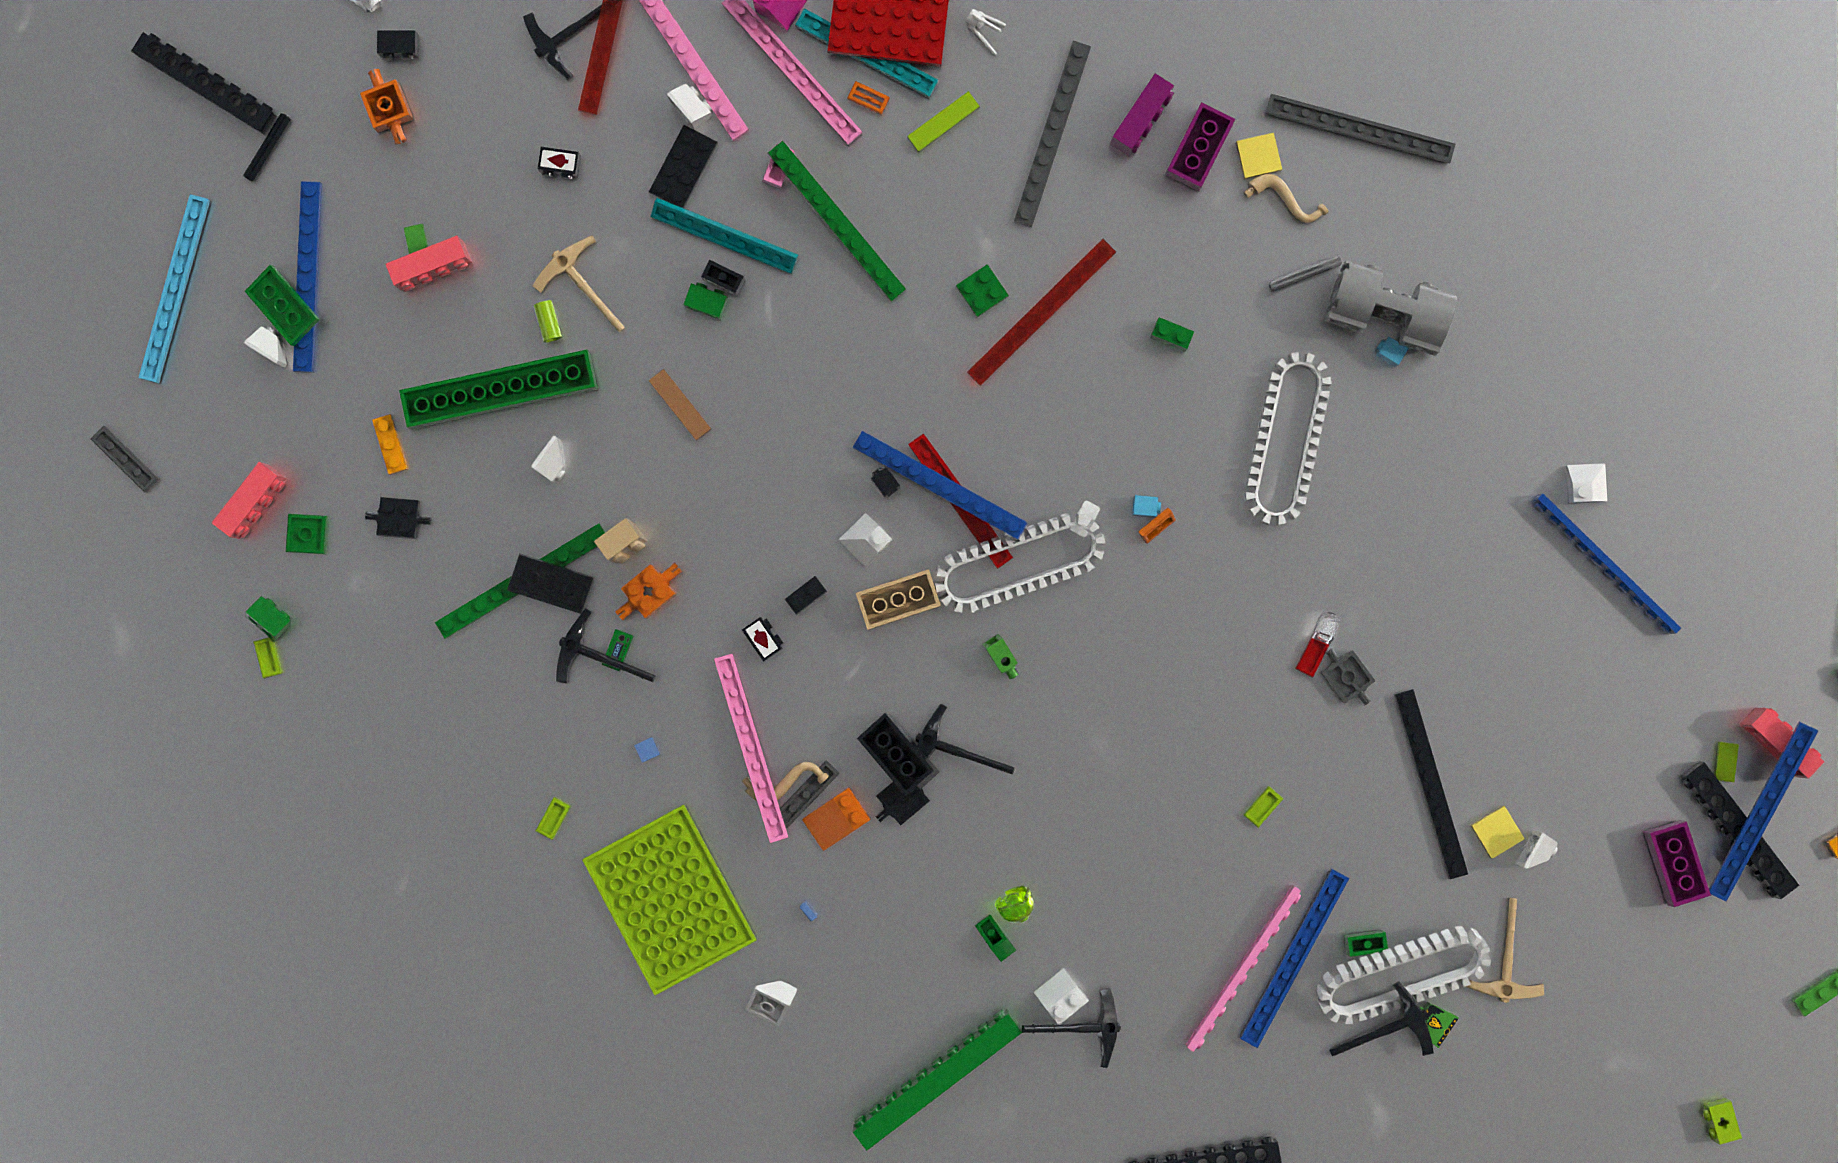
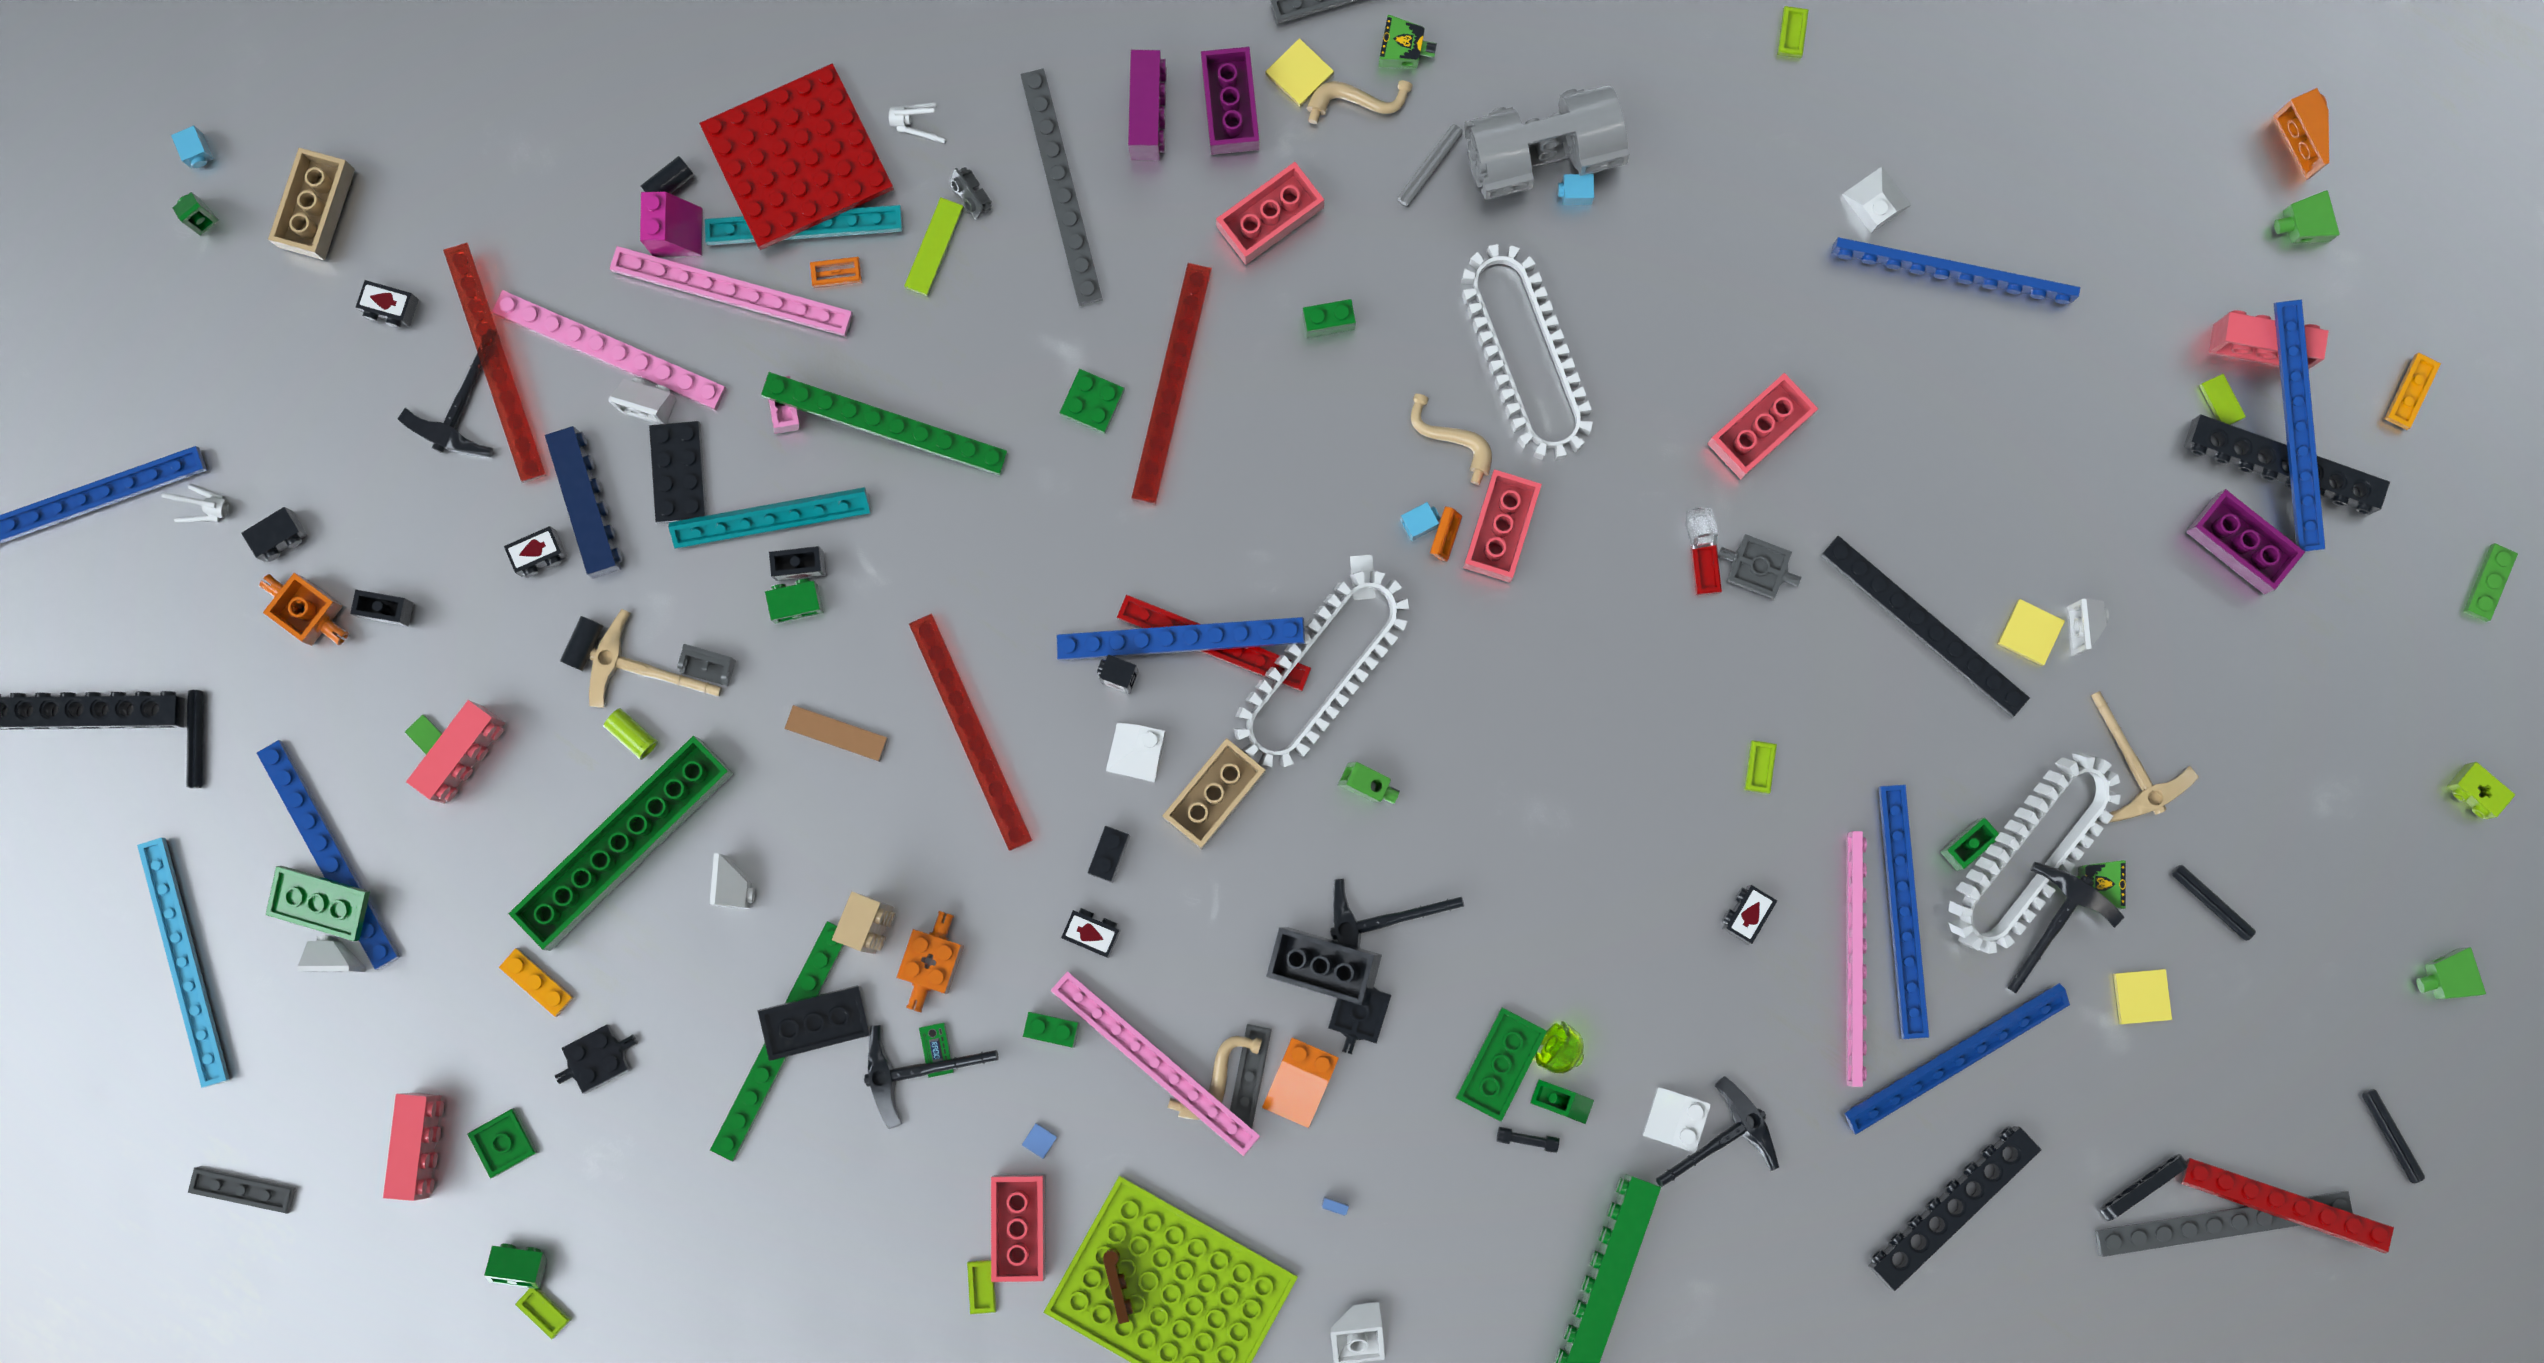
camera: 35 degrees left, 5 degrees down
none -> black brick [350,589,414,627]
none -> dark blue brick [545,426,622,579]
none -> black pin [560,616,604,671]
none -> dark grey hinge [677,644,736,686]
none -> clear red plate [909,613,1033,851]
none -> dark grey hinge [949,167,992,220]
none -> coral brick [991,1175,1046,1282]
none -> green brick [1023,1012,1080,1048]
none -> reddish brown plate [1103,1248,1134,1324]
none -> coral brick [1216,162,1324,265]
none -> torso [1378,15,1437,68]
none -> tan animal [1411,393,1492,485]
none -> green plate [1455,1007,1547,1122]
none -> coral brick [1463,469,1542,583]
none -> black bar [1496,1127,1560,1153]
none -> coral brick [1707,373,1818,480]
none -> brick [1722,885,1777,945]
none -> lime tile [1777,6,1809,58]
none -> blue plate [1844,983,2070,1135]
none -> light yellow tile [2113,969,2172,1024]
none -> black axle [2172,865,2256,941]

